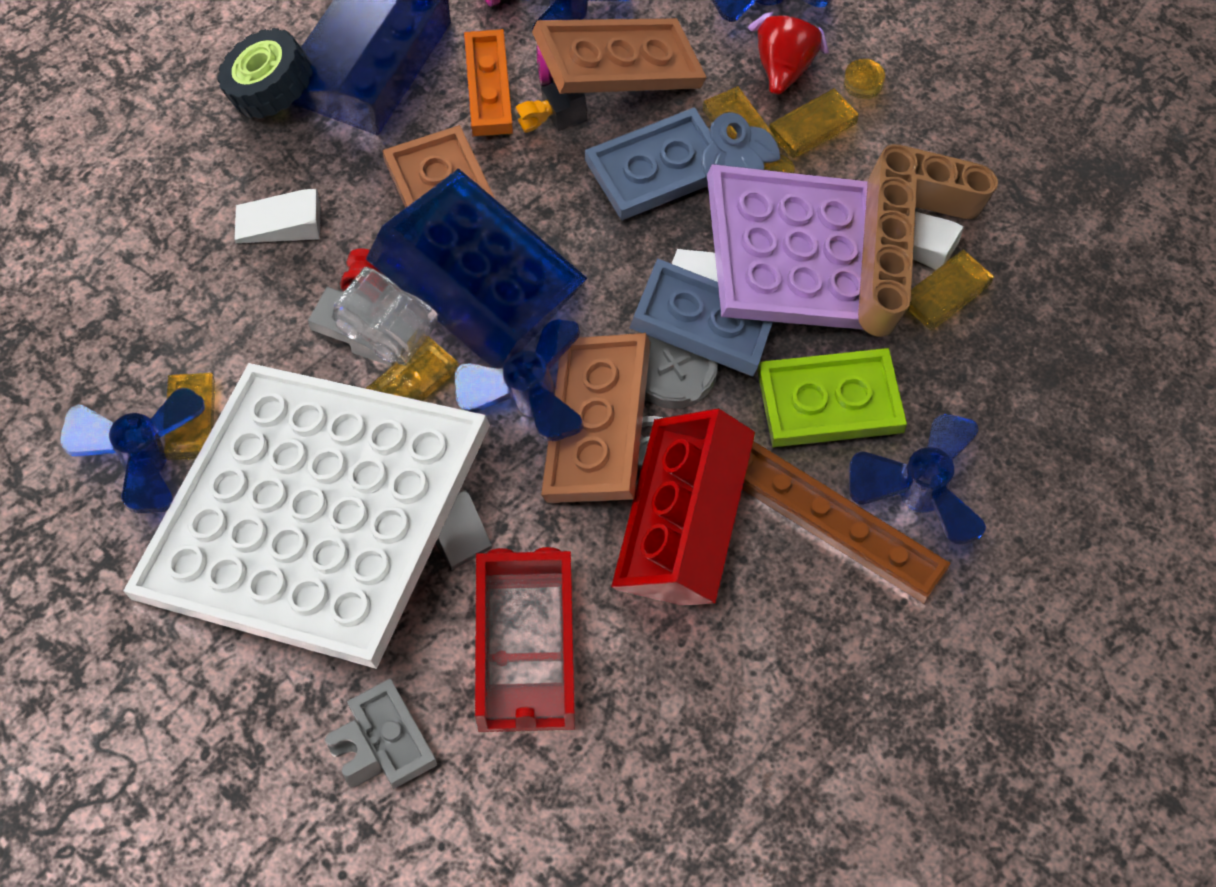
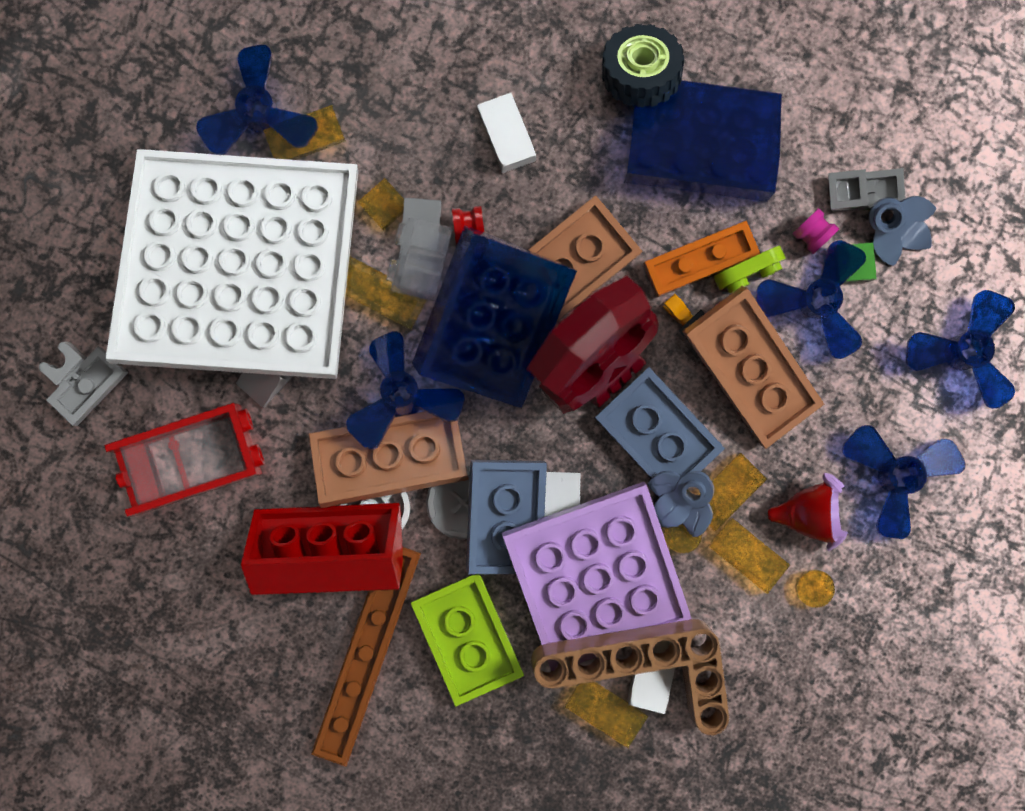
camera: 70 degrees right, 25 degrees up
clear blue piece [849,414,986,545] -> none
none -> clear yellow tile [358,178,404,231]
none -> dark red brick [527,275,659,414]
none -> lime plate [713,245,786,294]

